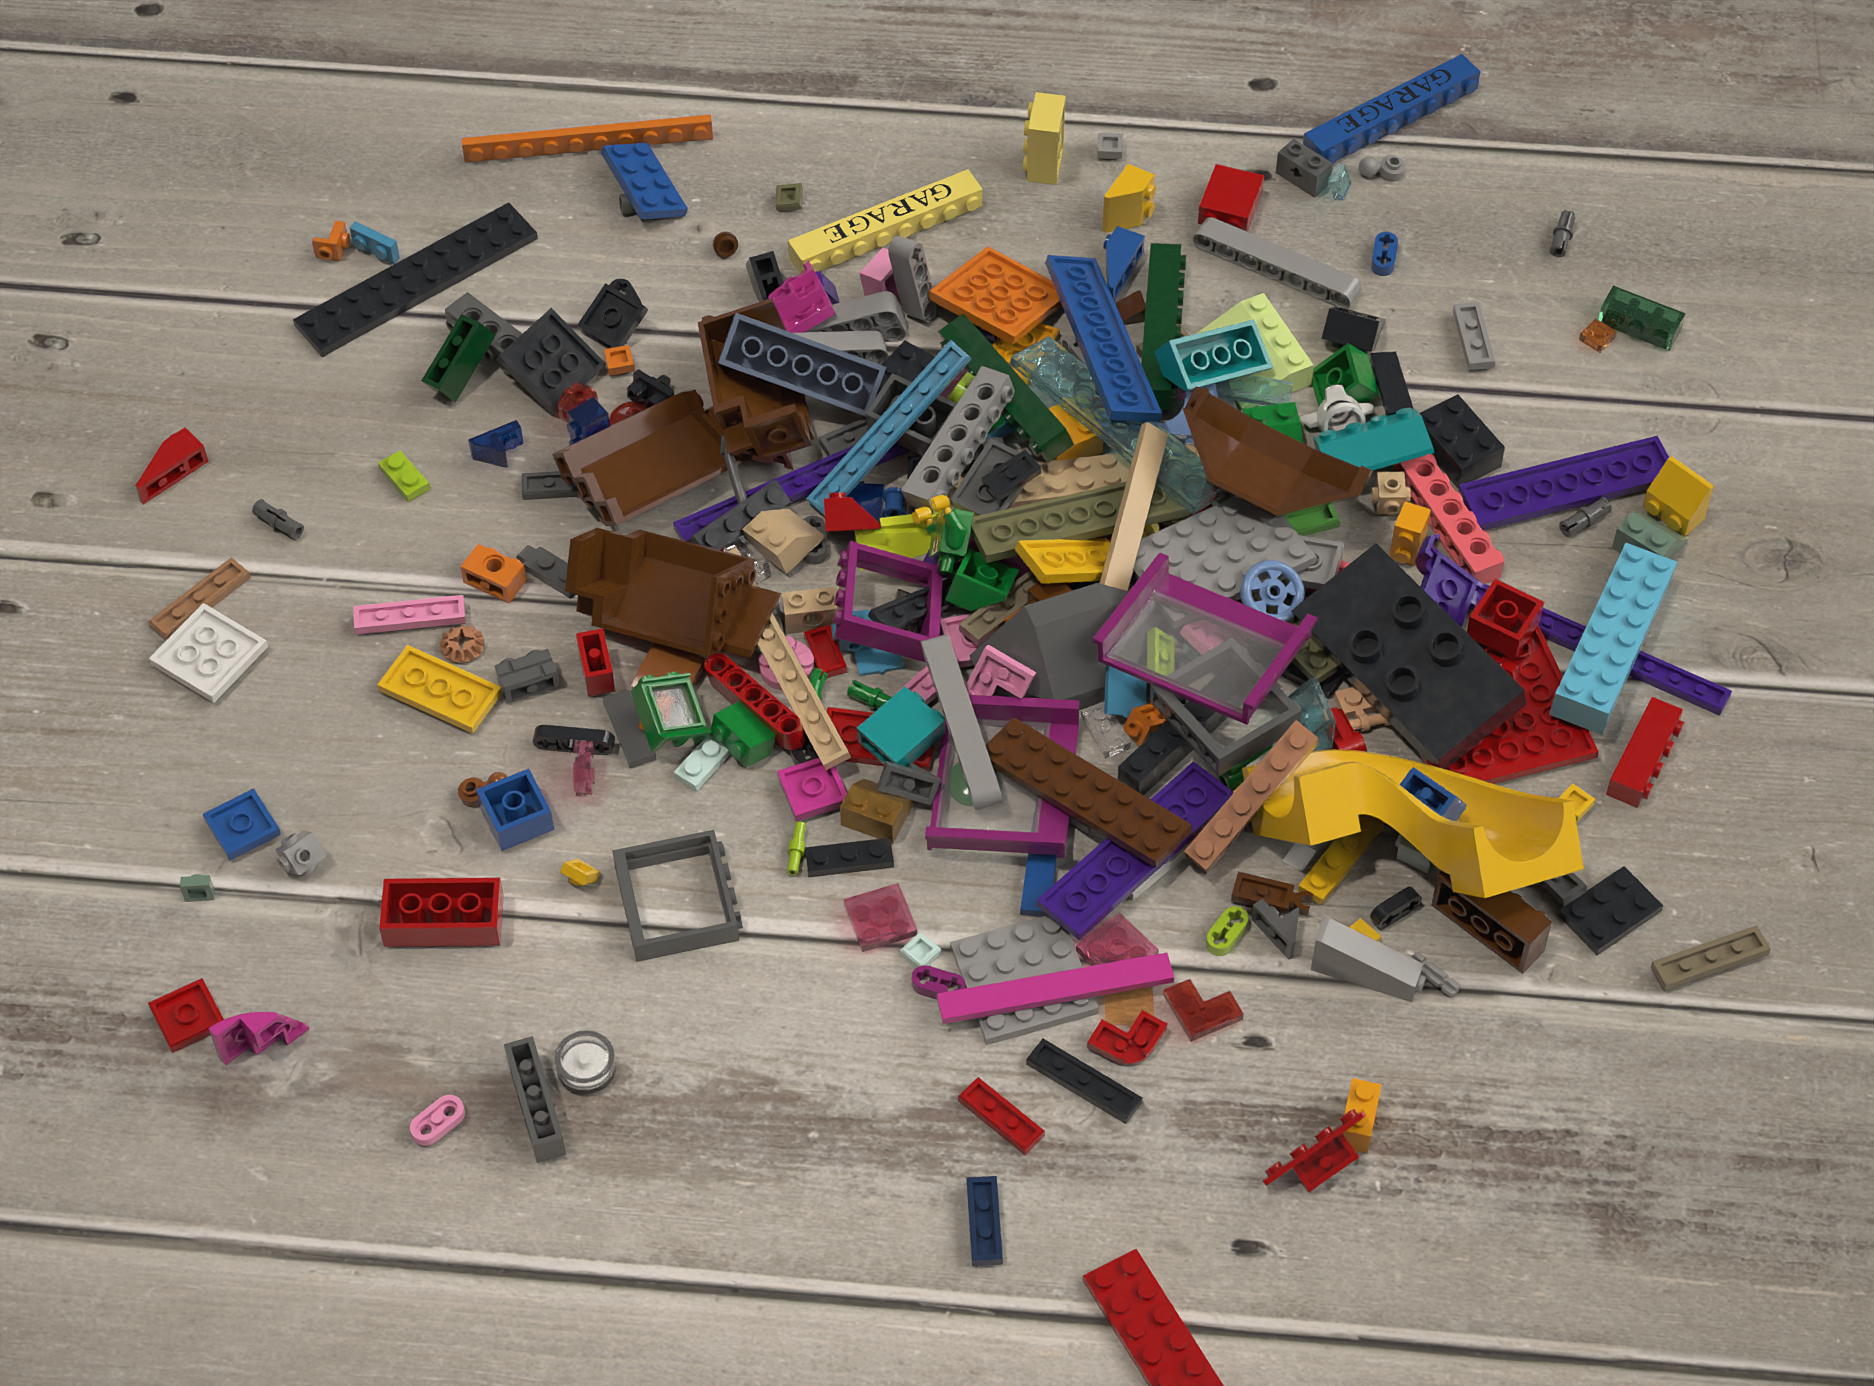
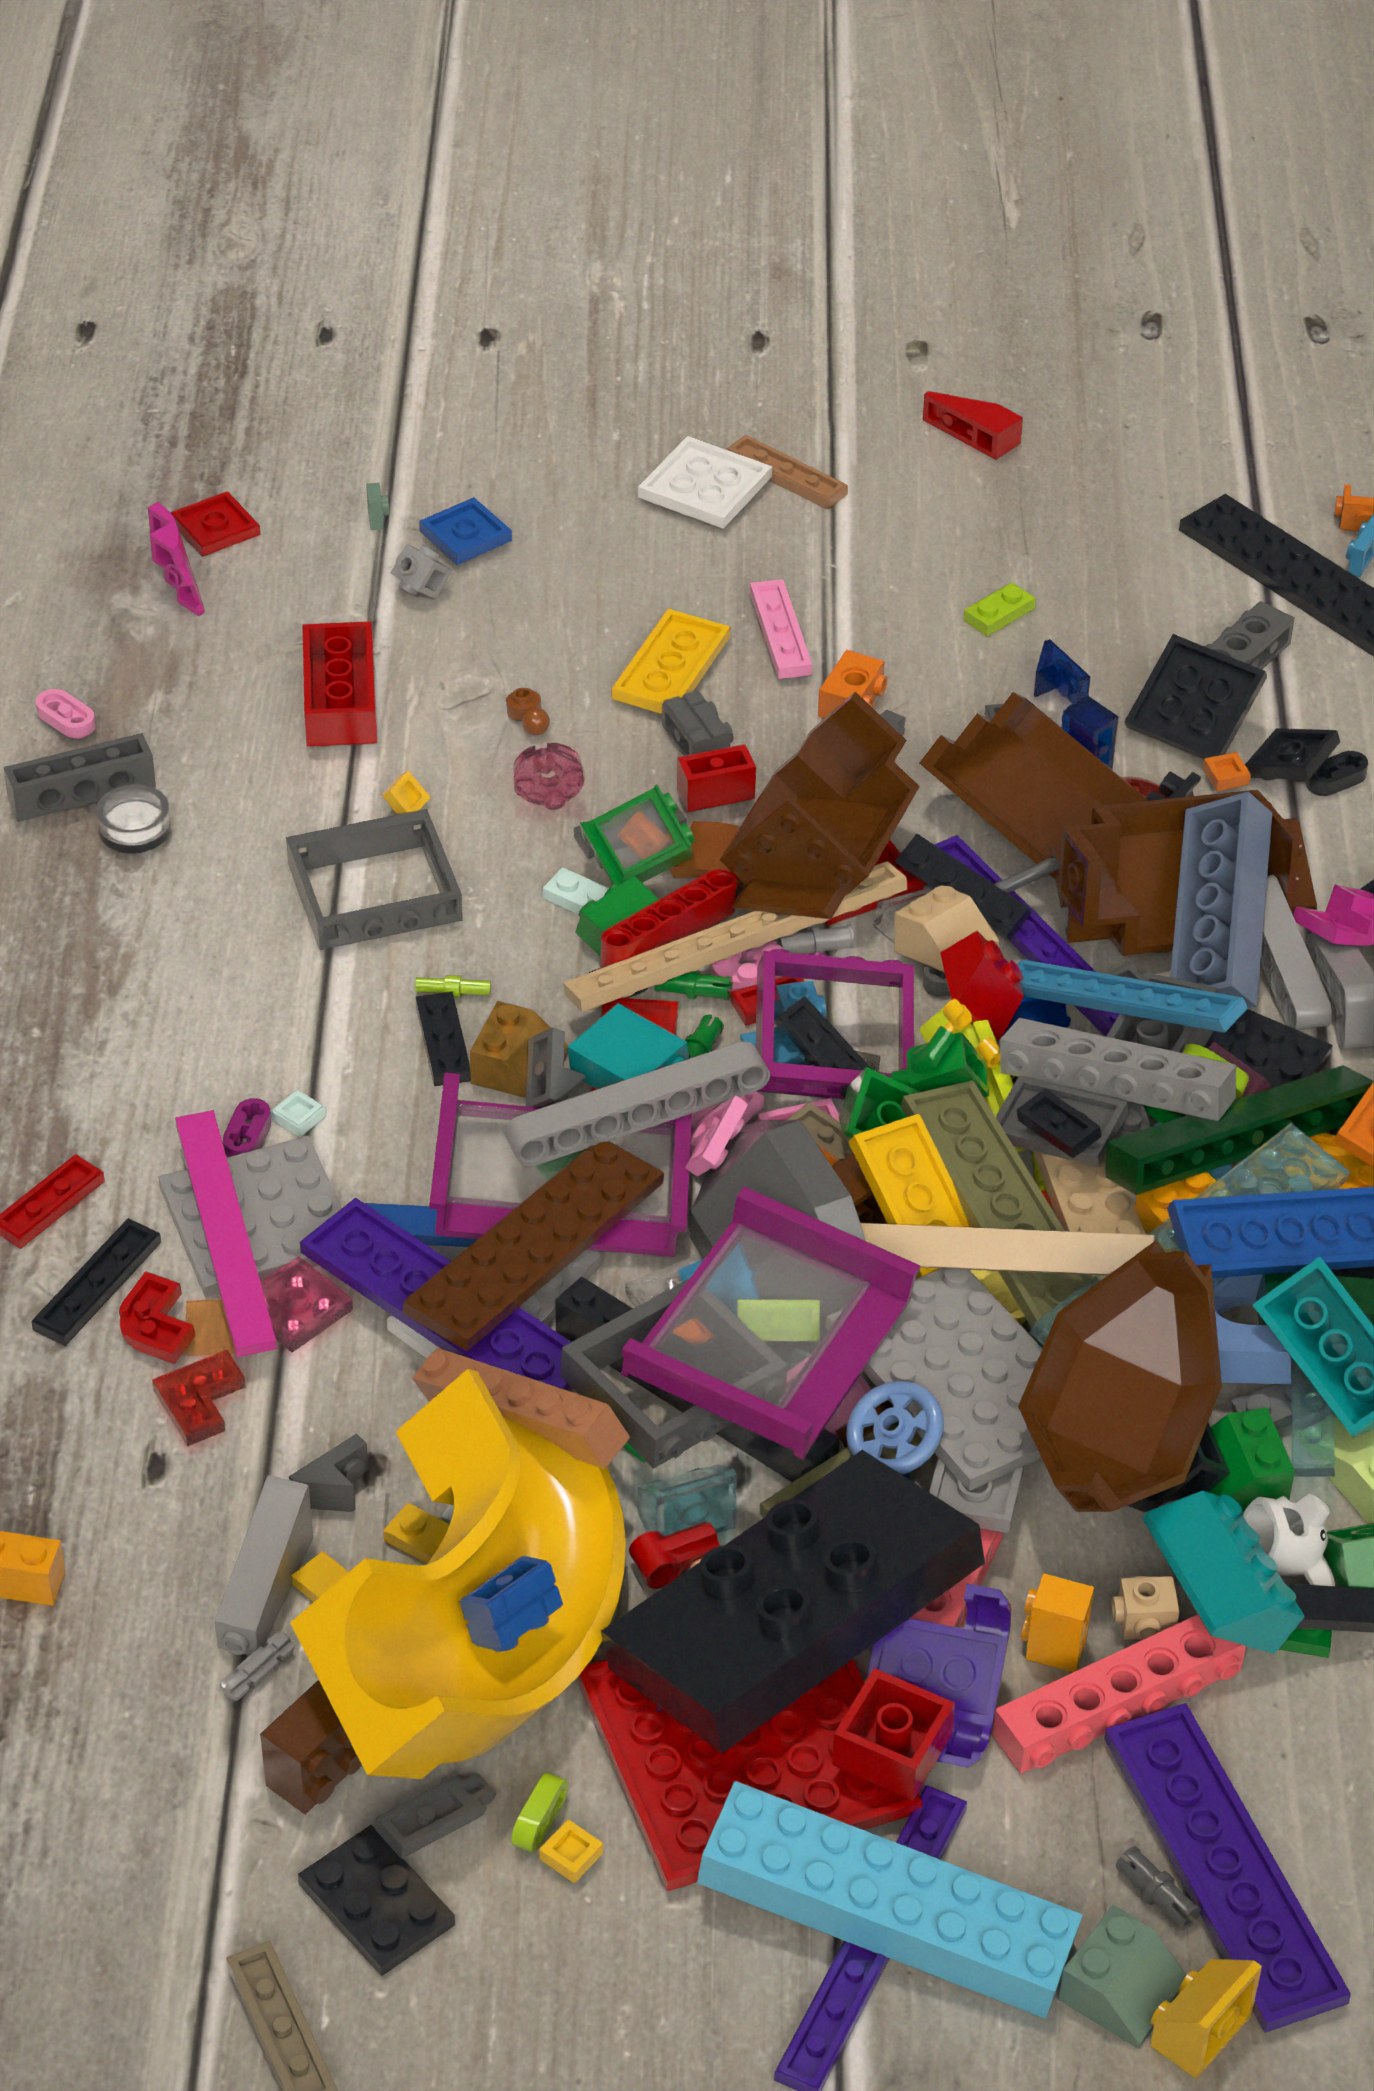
camera: 85 degrees right, 10 degrees down
dark grey pin [252,499,304,539] -> none
dark green brick [421,314,496,403] -> none
nougat gear [440,624,485,663] -> none
blue brick [476,768,554,851] -> none
black beam [532,725,615,755] -> none
clear red brick [557,381,599,430] -> none
dark pink plate [777,758,847,822] -> none
tan brick [782,586,838,634] -> none
clear pink plate [843,883,917,952] -> none
lime beam [1206,906,1248,956] -> none
reddish brown plate [1231,871,1313,916] -> none
bright green tile [1284,504,1340,536] -> none
black brick [1420,394,1505,488] -> none
red brick [1606,697,1685,808] -> none

